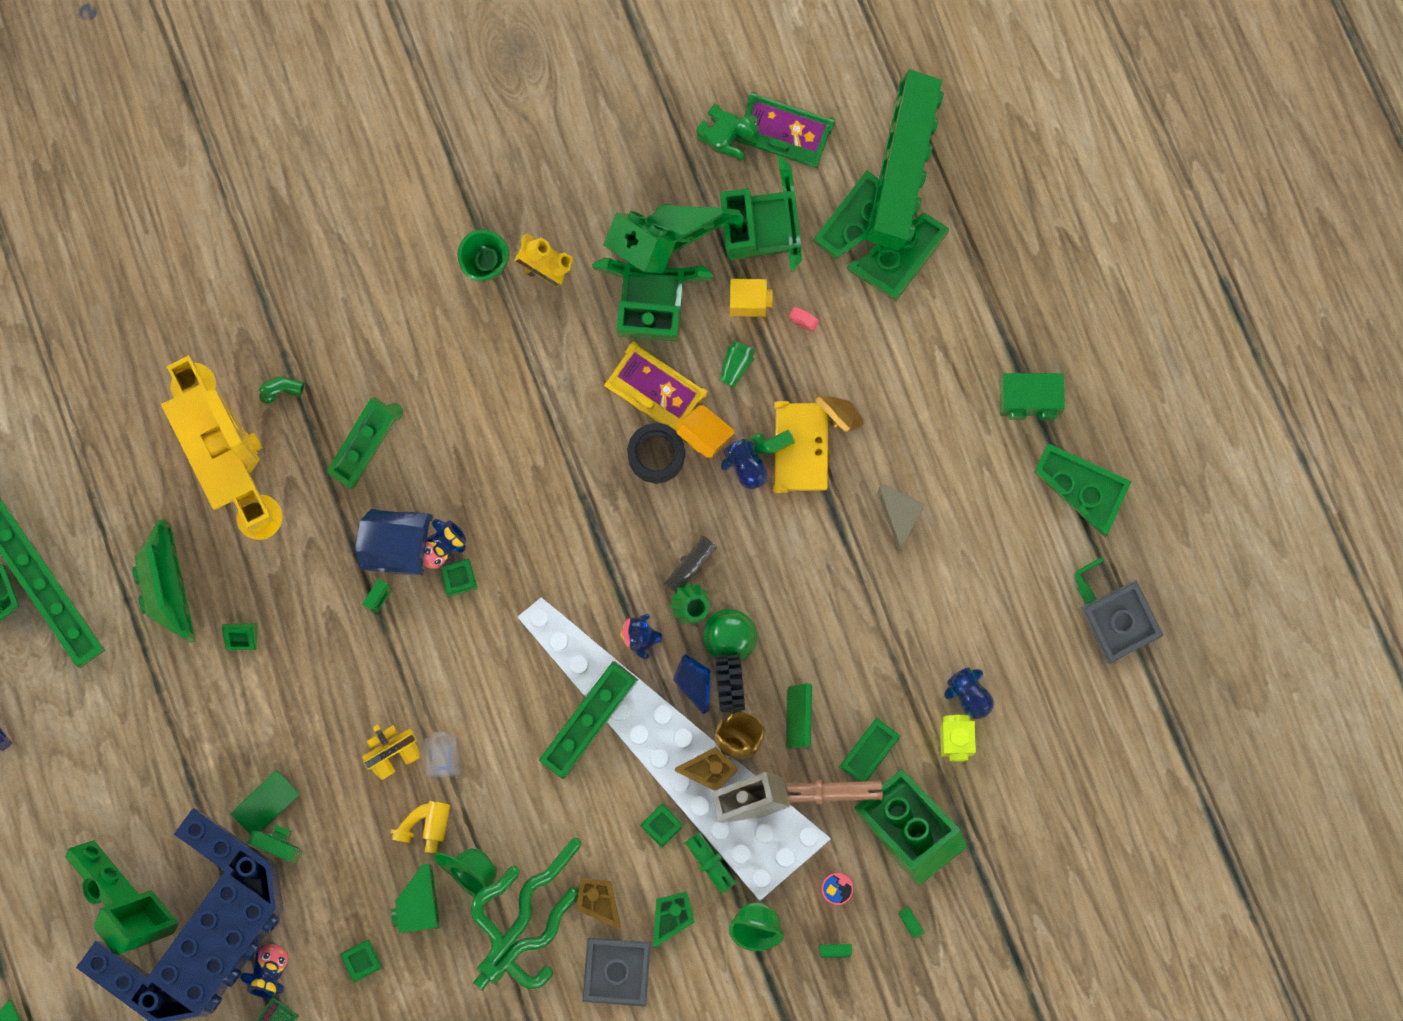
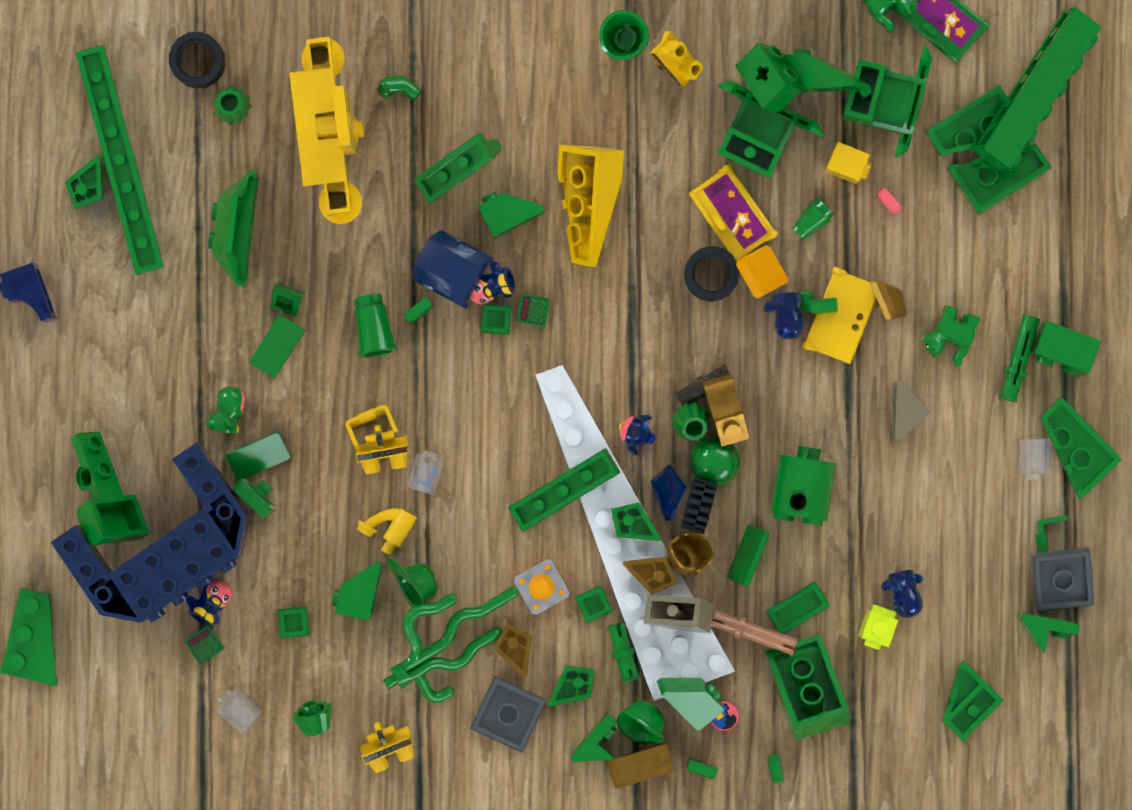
camera: 20 degrees right, 10 degrees up
none -> black tyre [169,32,225,88]
none -> green animal [205,387,245,434]
none -> green piece [211,84,252,125]
none -> green slope [249,314,306,379]
none -> yellow piece [345,405,399,450]
none -> green plant [354,294,398,358]
none -> green slope [478,192,545,239]
none -> flat silver piece [514,559,570,615]
none -> tile [517,293,551,327]
none -> yellow wedge [557,145,624,267]
none -> green slope [570,712,617,762]
none -> pearl gold slope [607,743,675,788]
none -> green piece [611,502,661,541]
none -> slope [656,678,724,731]
none -> pearl gold arch [703,374,749,447]
none -> green cylinder [770,446,836,526]
none -> green animal [922,305,980,367]
none -> green wing [941,660,1004,741]
none -> green pin [999,314,1040,403]
none -> clear brick [1017,439,1051,480]
none -> green slope [1017,612,1080,653]

